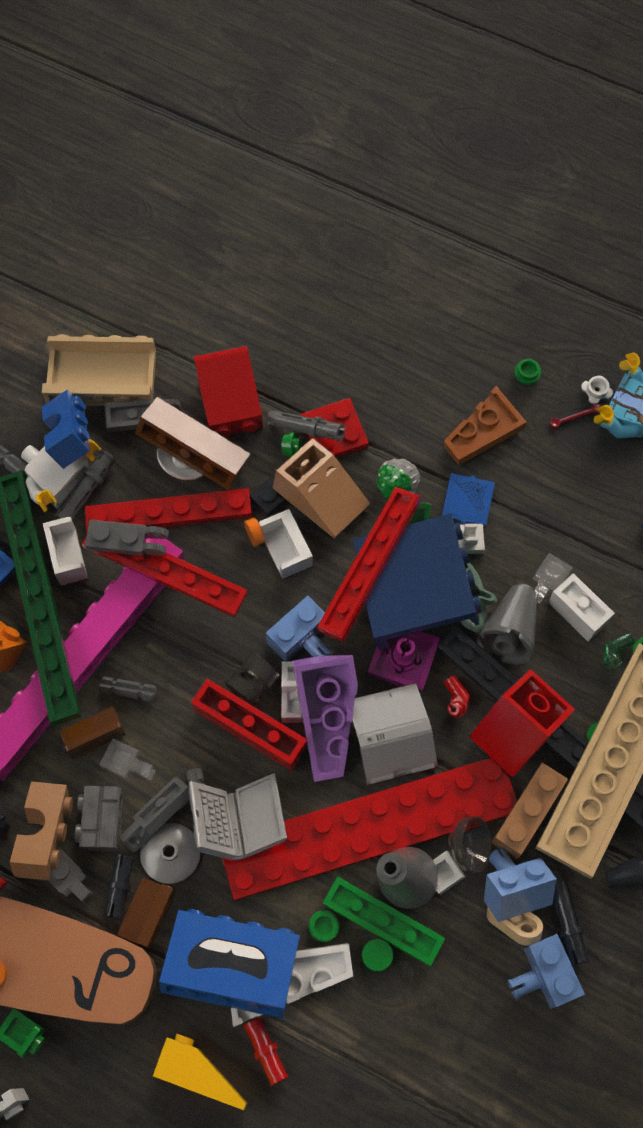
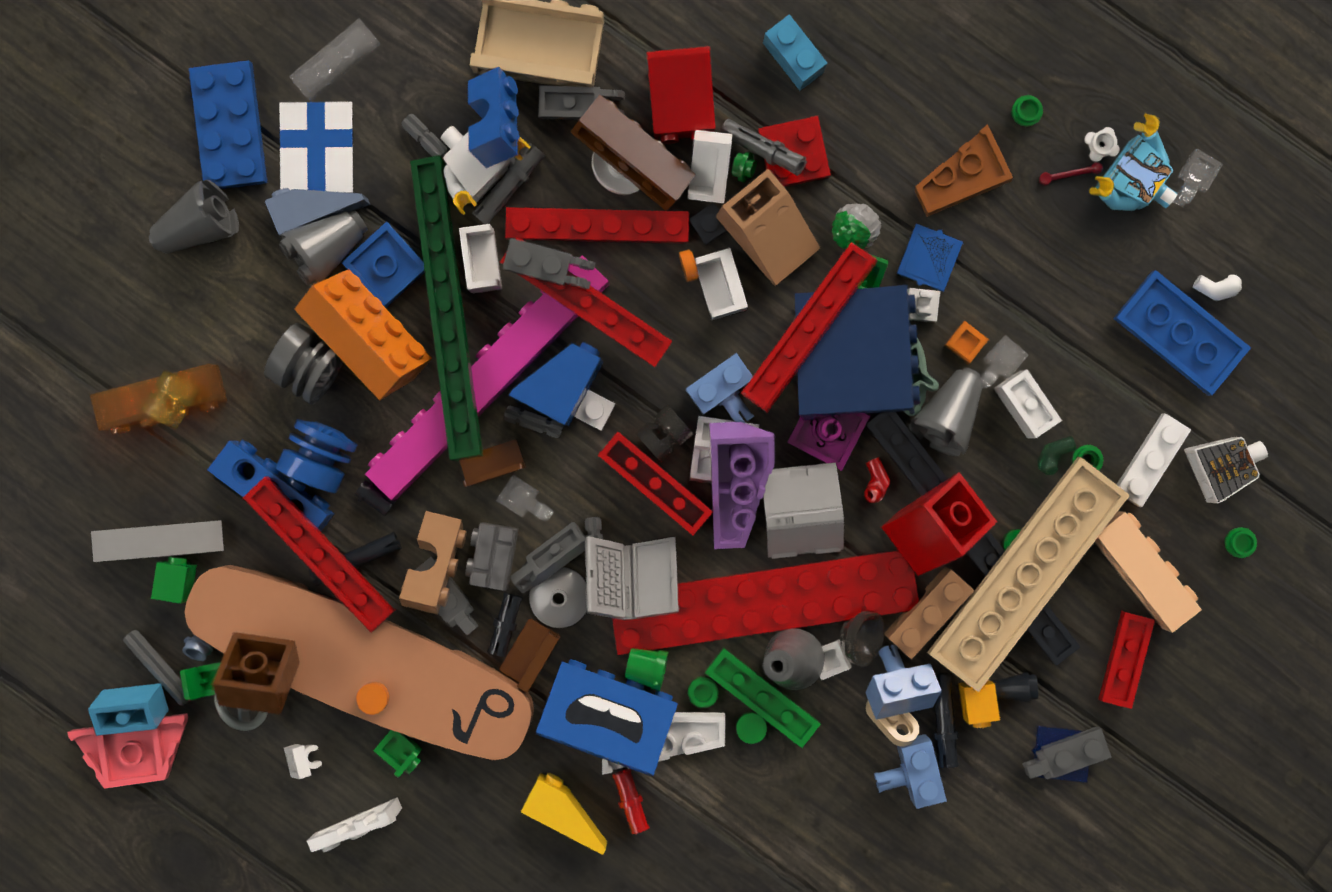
camera: 10 degrees right, 20 degrees up
none -> blue slope [510,342,603,426]
none -> white plate [574,390,615,431]
none -> green piece [625,648,669,691]
none -> white panel [688,130,732,203]
none -> dark azure brick [763,14,827,91]
none -> orange tile [944,321,989,364]
none -> light orange brick [958,679,1000,728]

